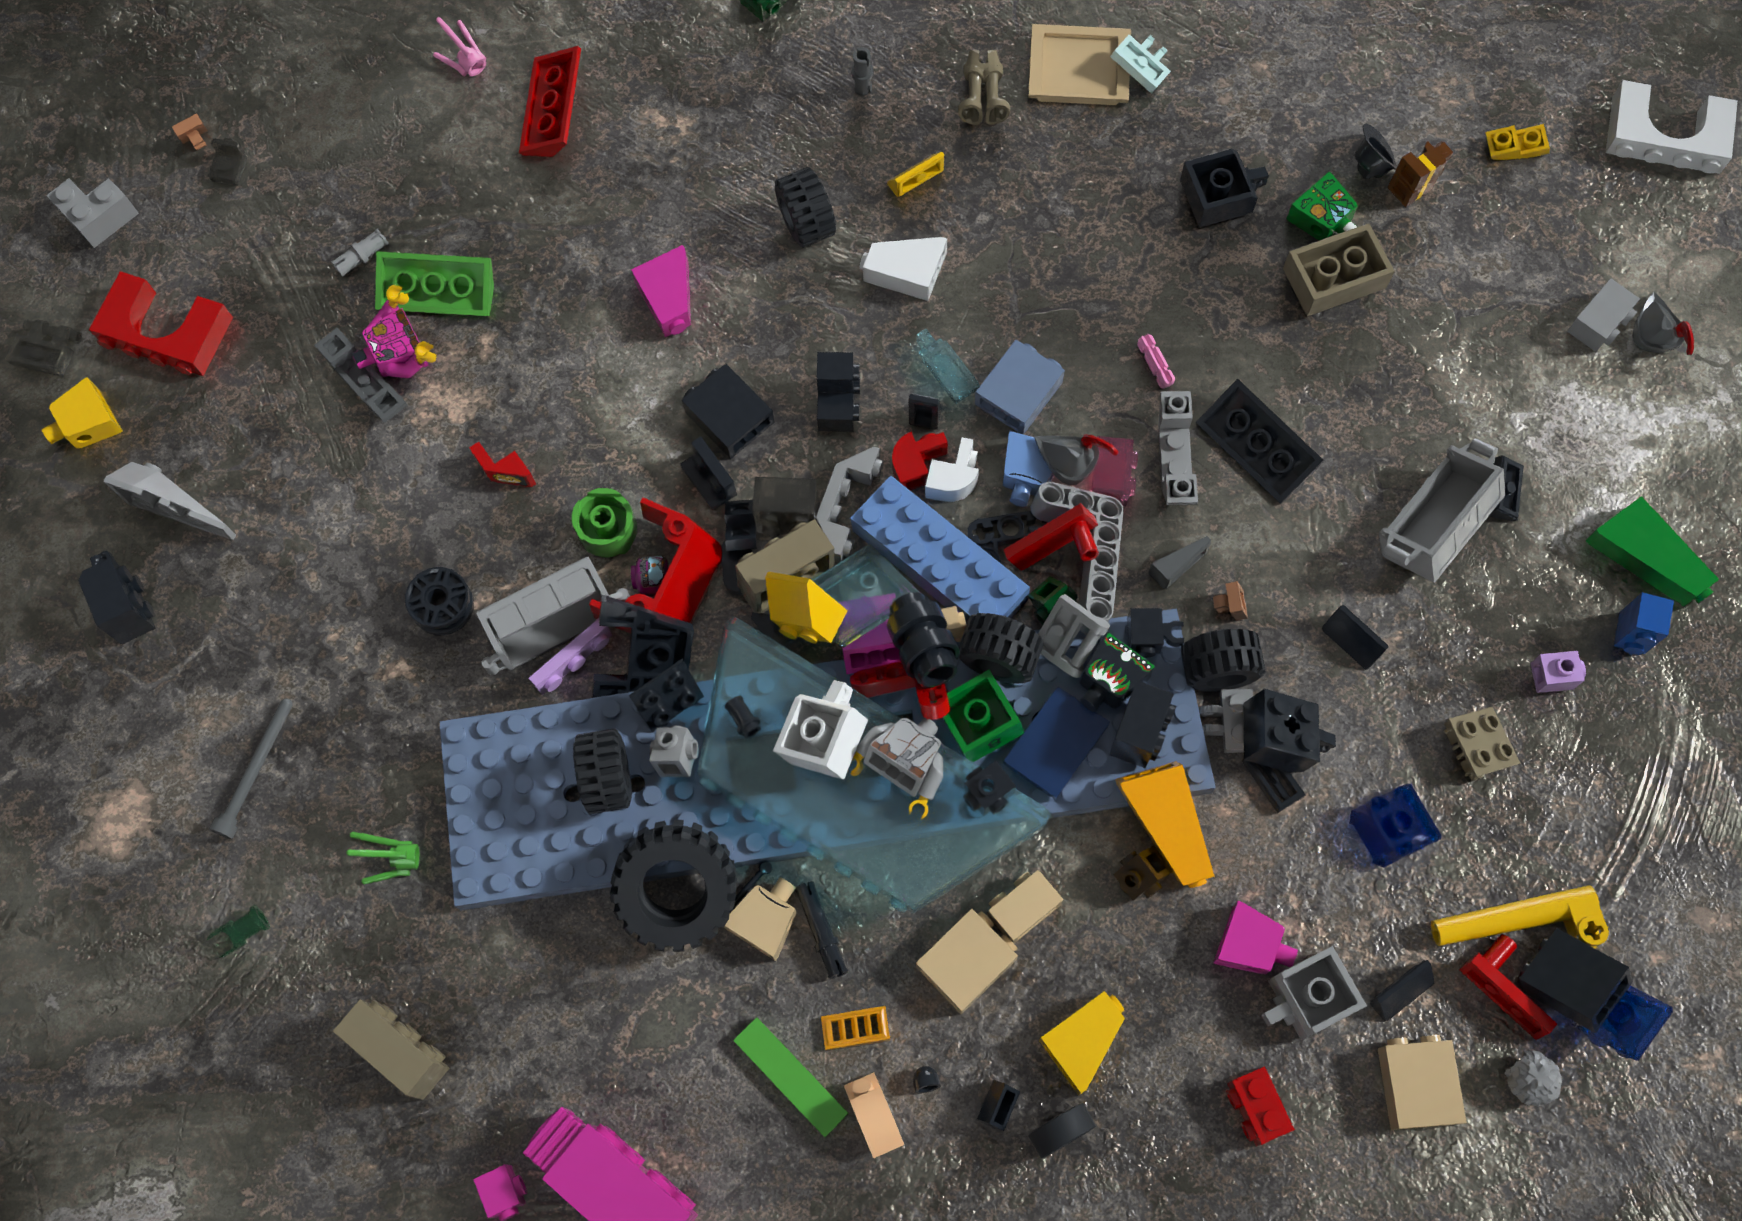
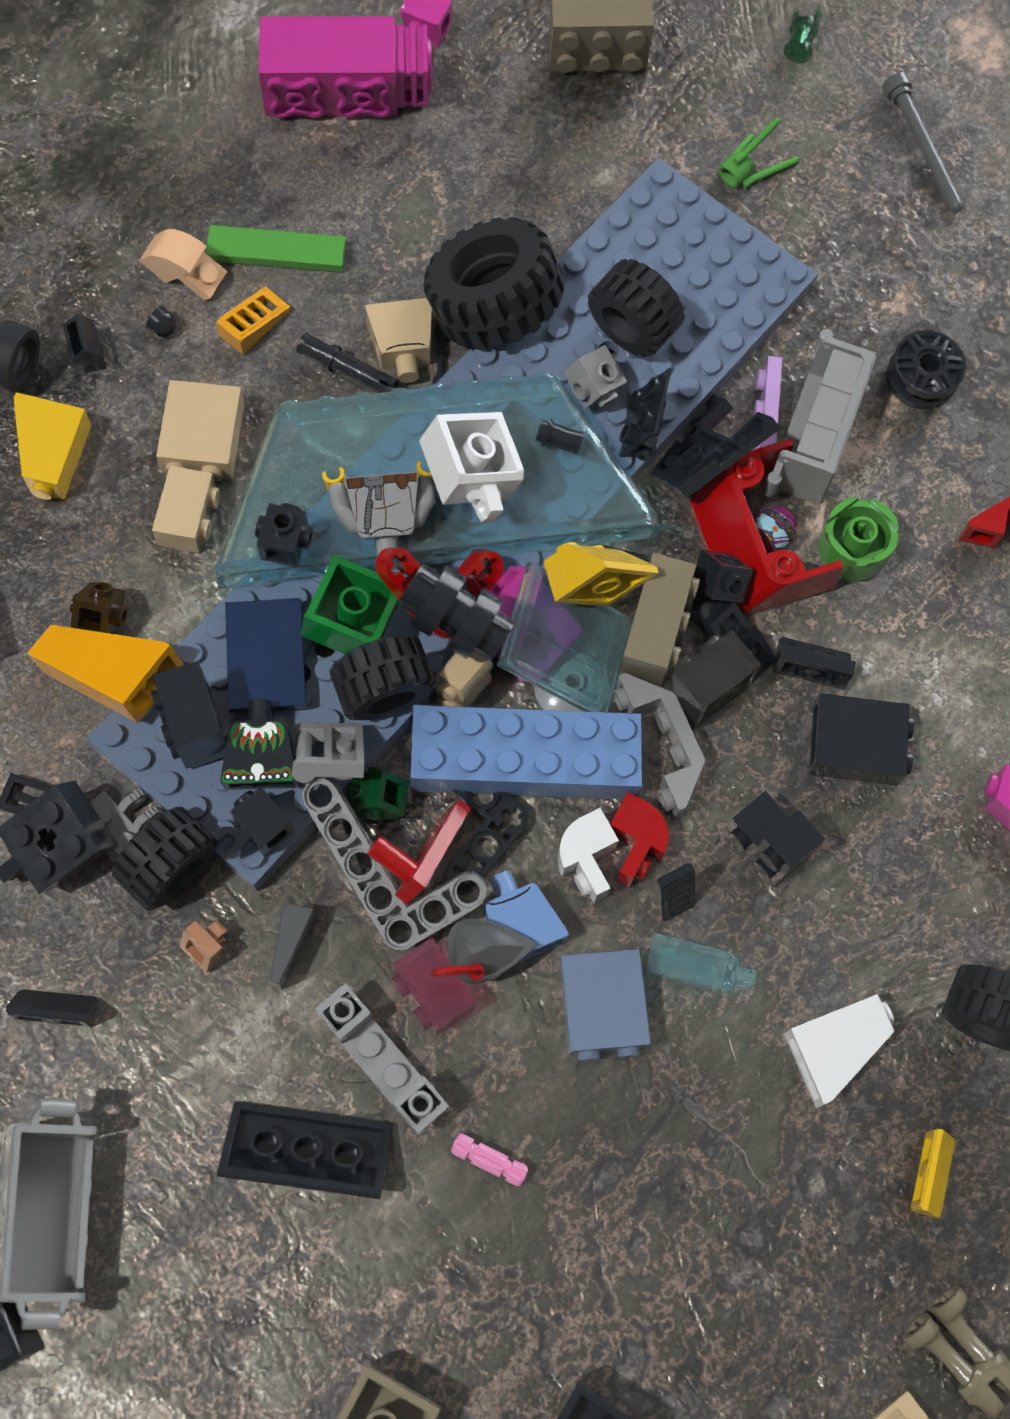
camera: 130 degrees right, 0 degrees up
none -> black brick [693,549,753,603]

